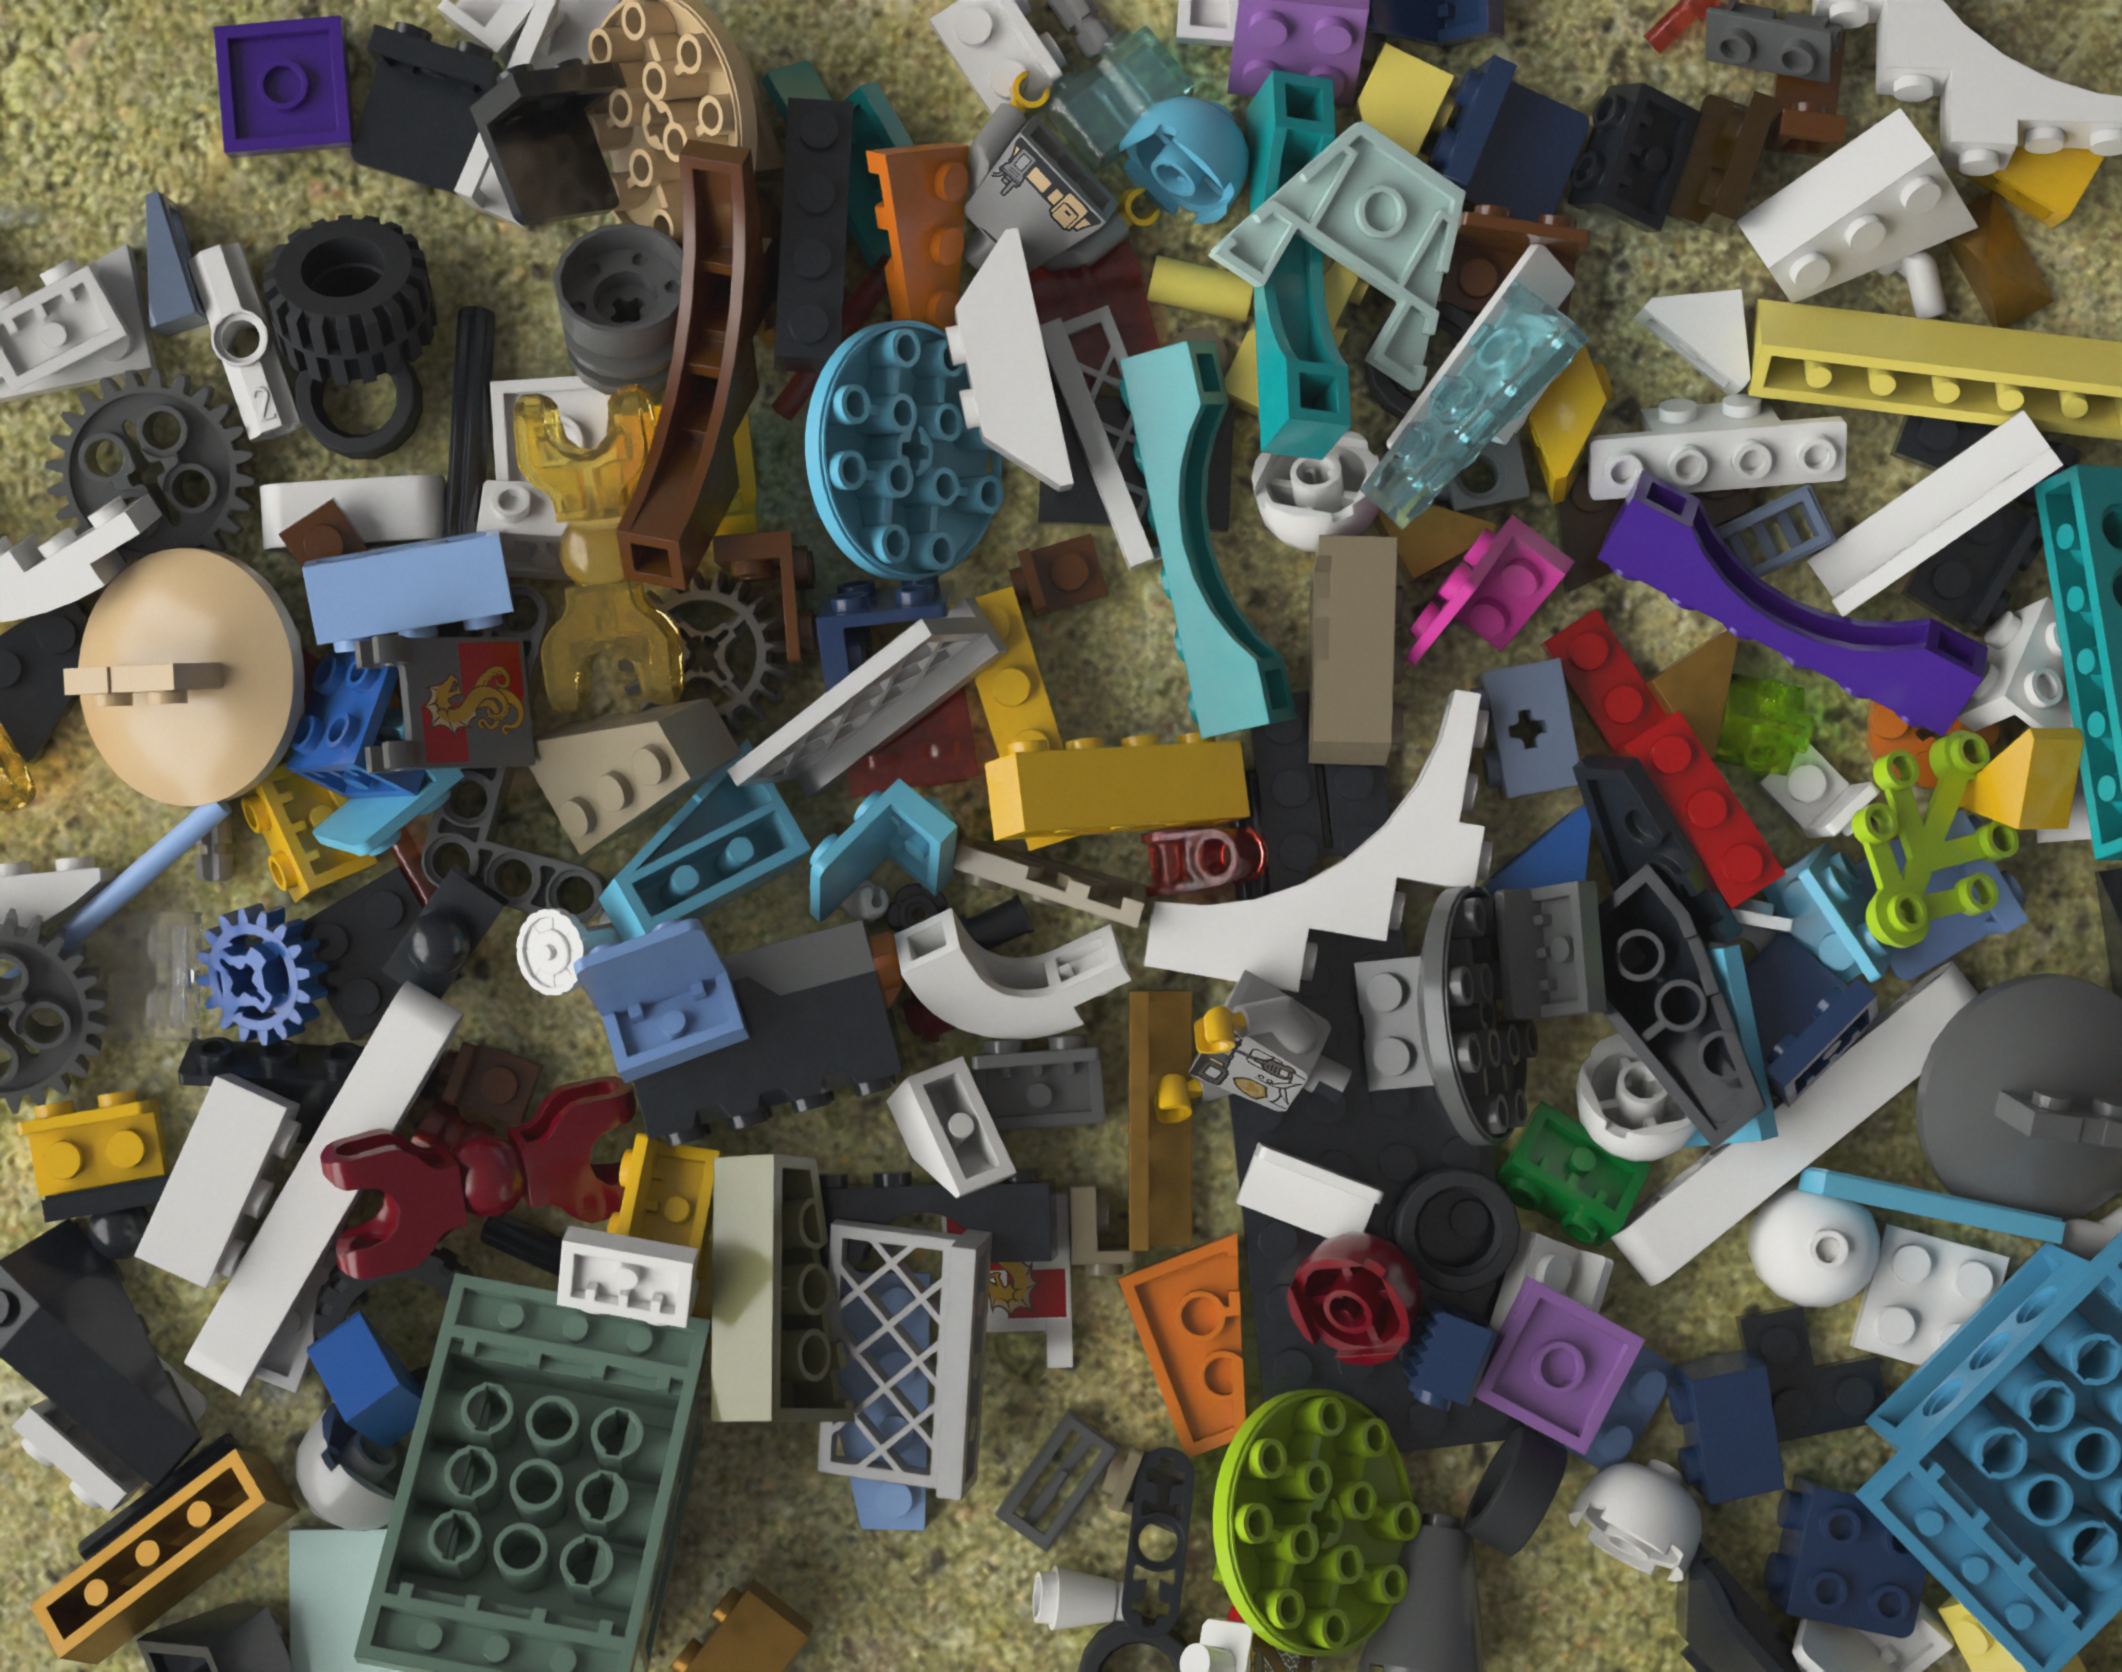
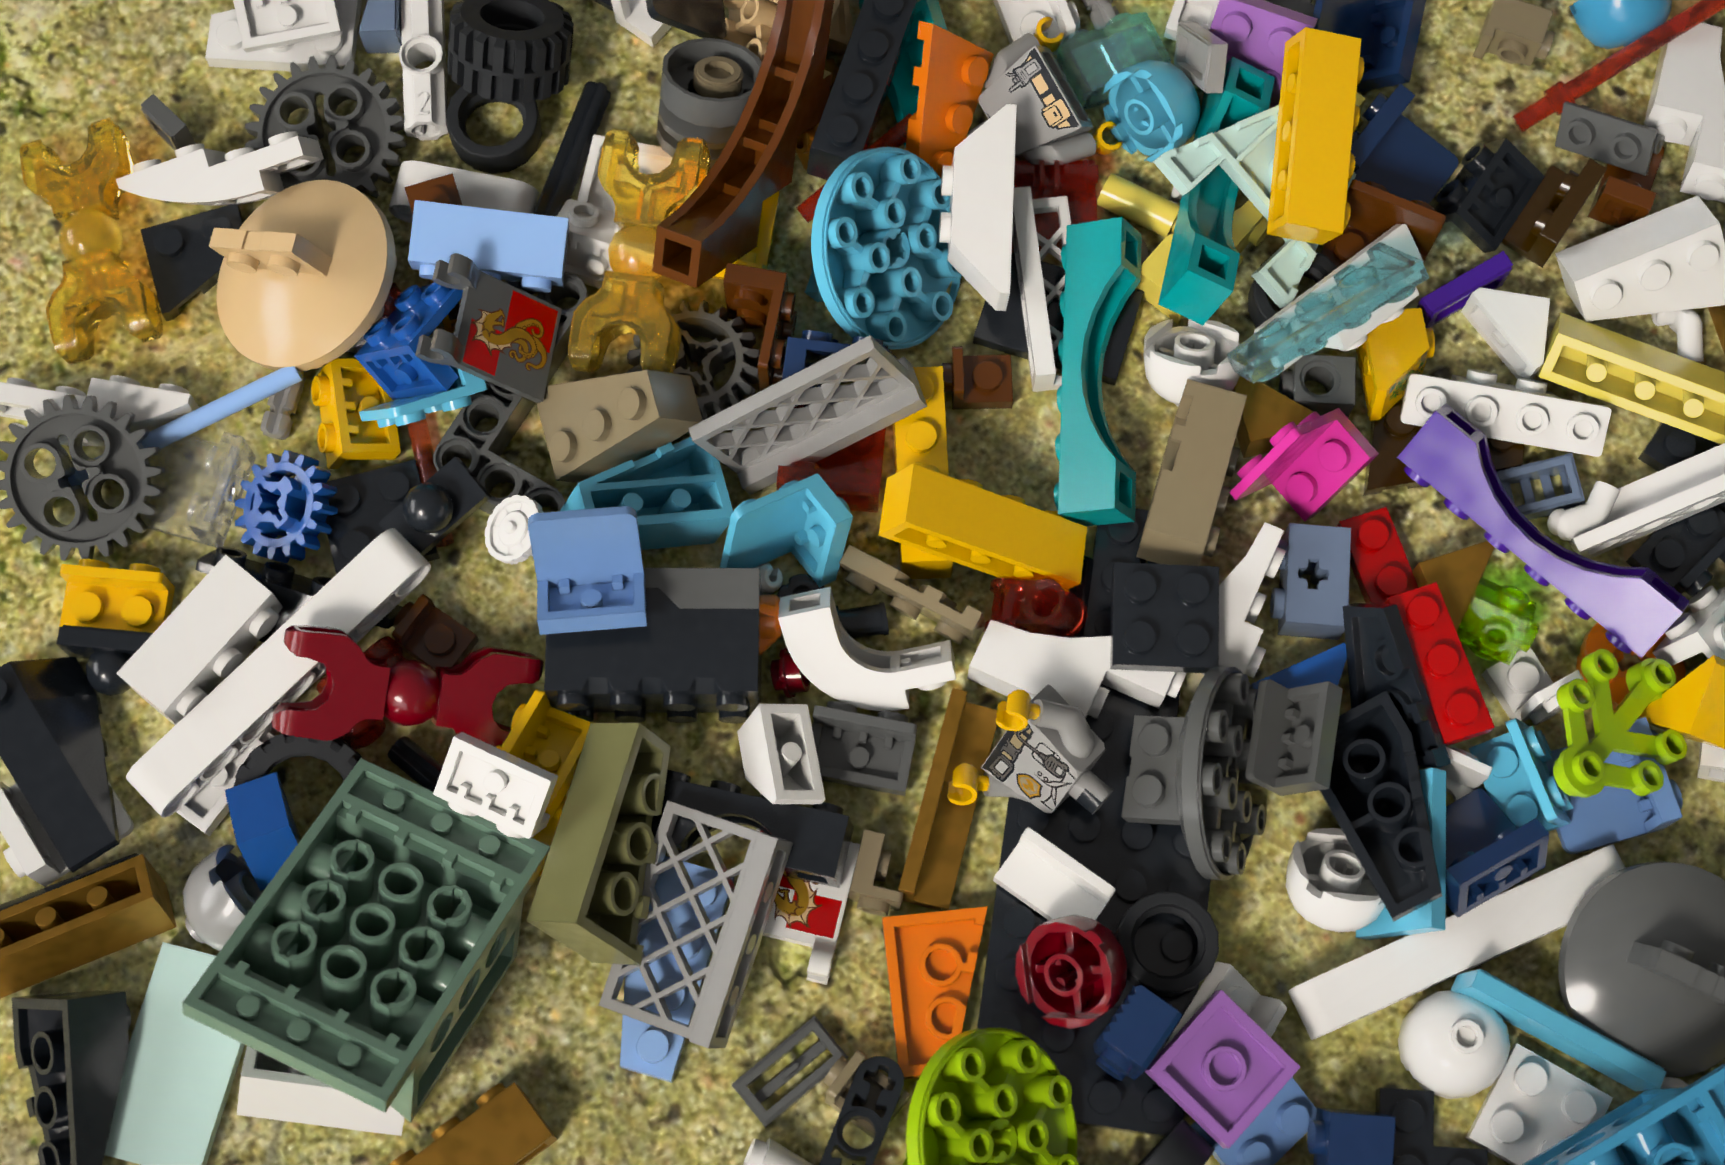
camera: 15 degrees right, 15 degrees down
green bracket [1495,1101,1652,1246] -> none
none -> dark tan tile [693,56,744,99]
none -> black plate [1110,562,1219,673]
none -> light grey tile [1174,21,1228,93]
none -> yellow brick [1267,27,1364,245]
none -> dark purple tile [1416,251,1514,328]
none -> white arm [1547,481,1620,541]

